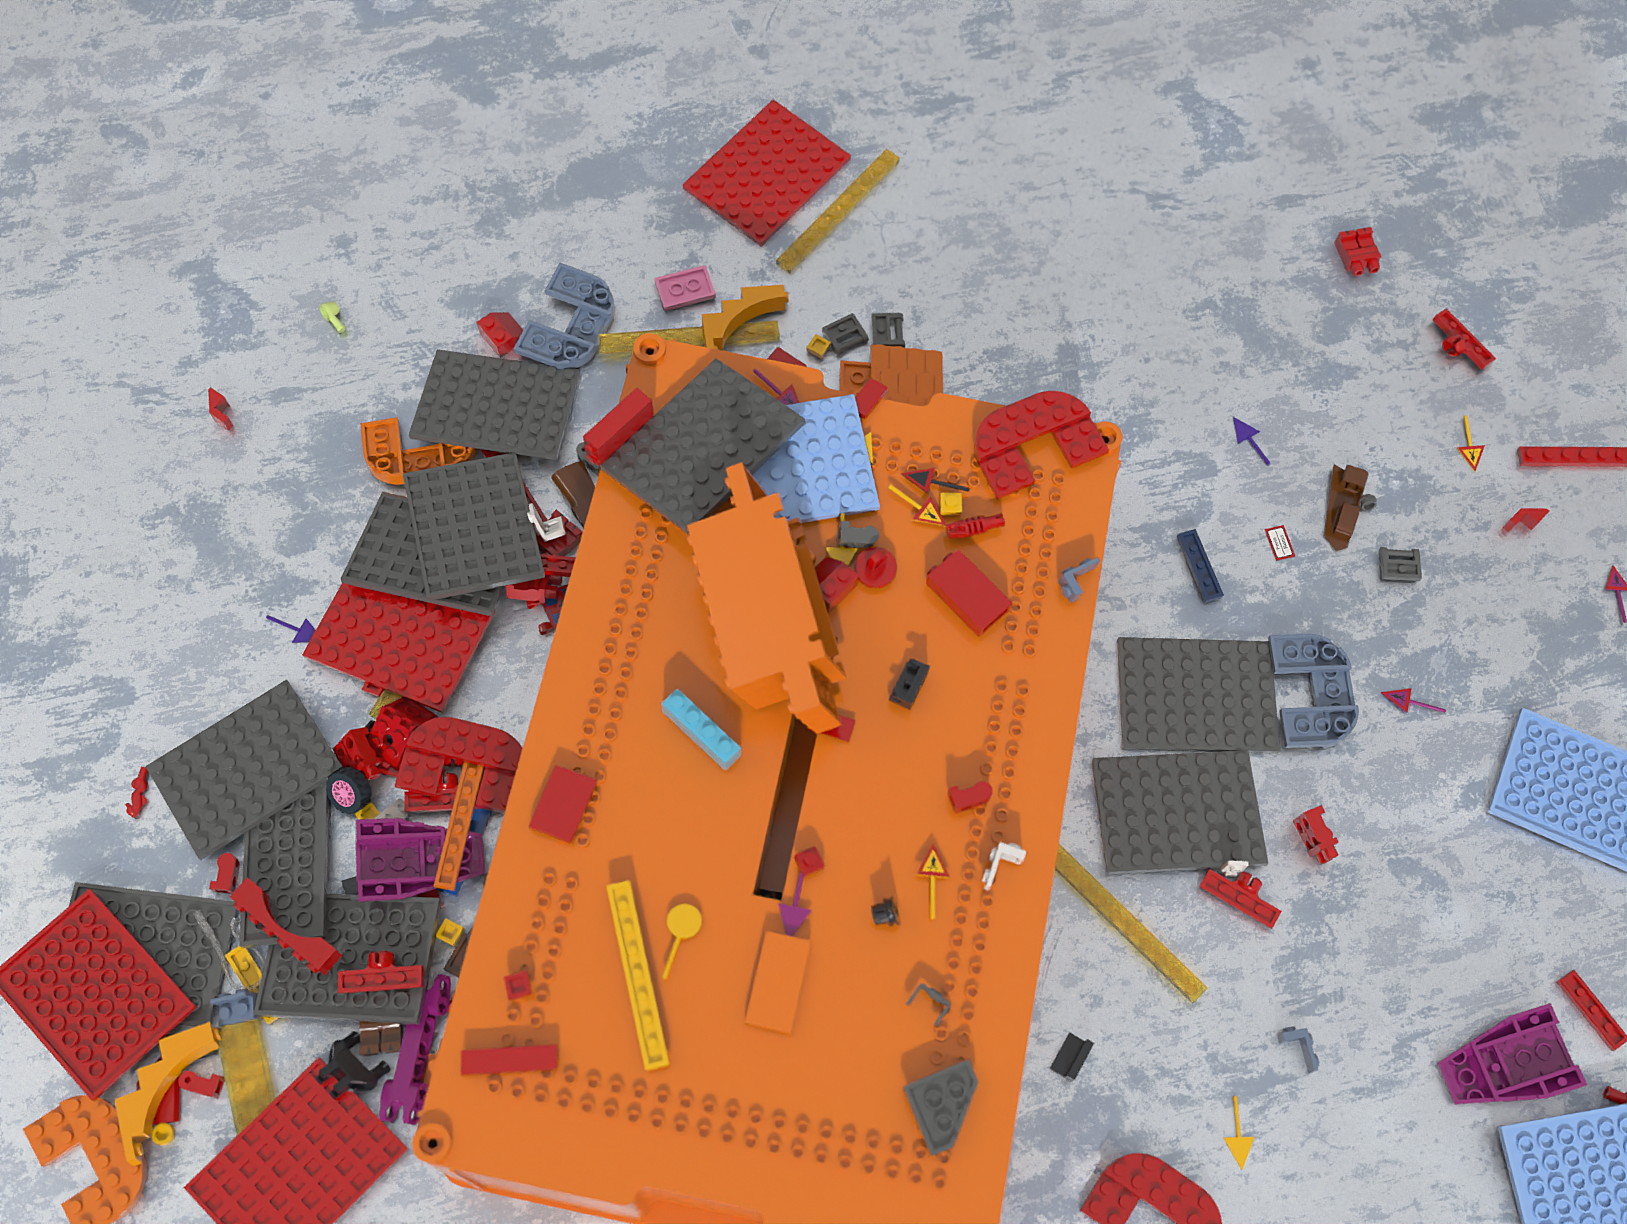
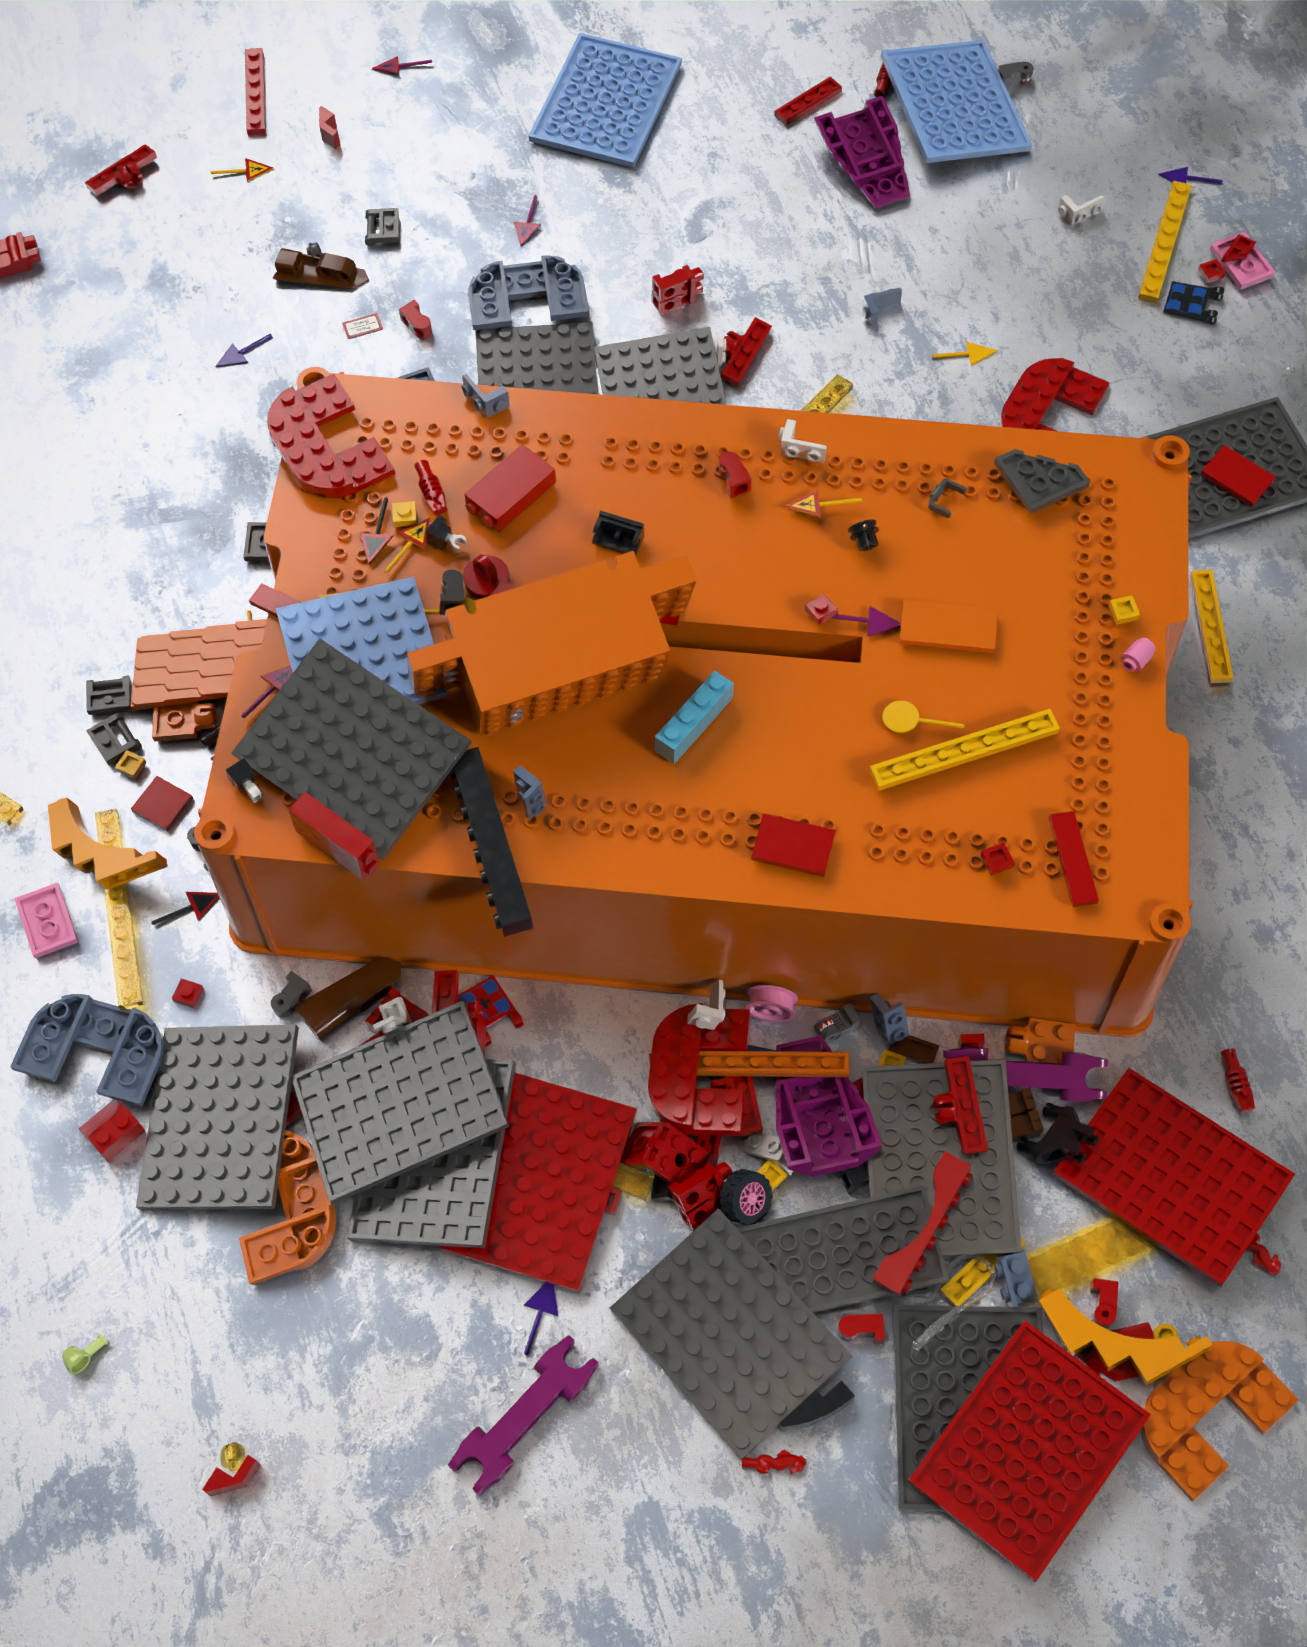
camera: 90 degrees left, 5 degrees down
none -> red plate [172,978,204,1008]
none -> clear yellow piece [220,1442,246,1471]
none -> black piece [226,758,263,803]
none -> leg [399,299,432,339]
none -> black piece [425,515,467,553]
none -> magenta piece [448,1335,599,1496]
none -> black brick [450,747,533,937]
none -> sand blue bracket [513,765,546,820]
none -> white bracket [688,979,726,1030]
none -> black slope [778,1380,855,1432]
none -> yellow plate [1108,595,1140,625]
none -> bright pink brick [1121,638,1156,673]

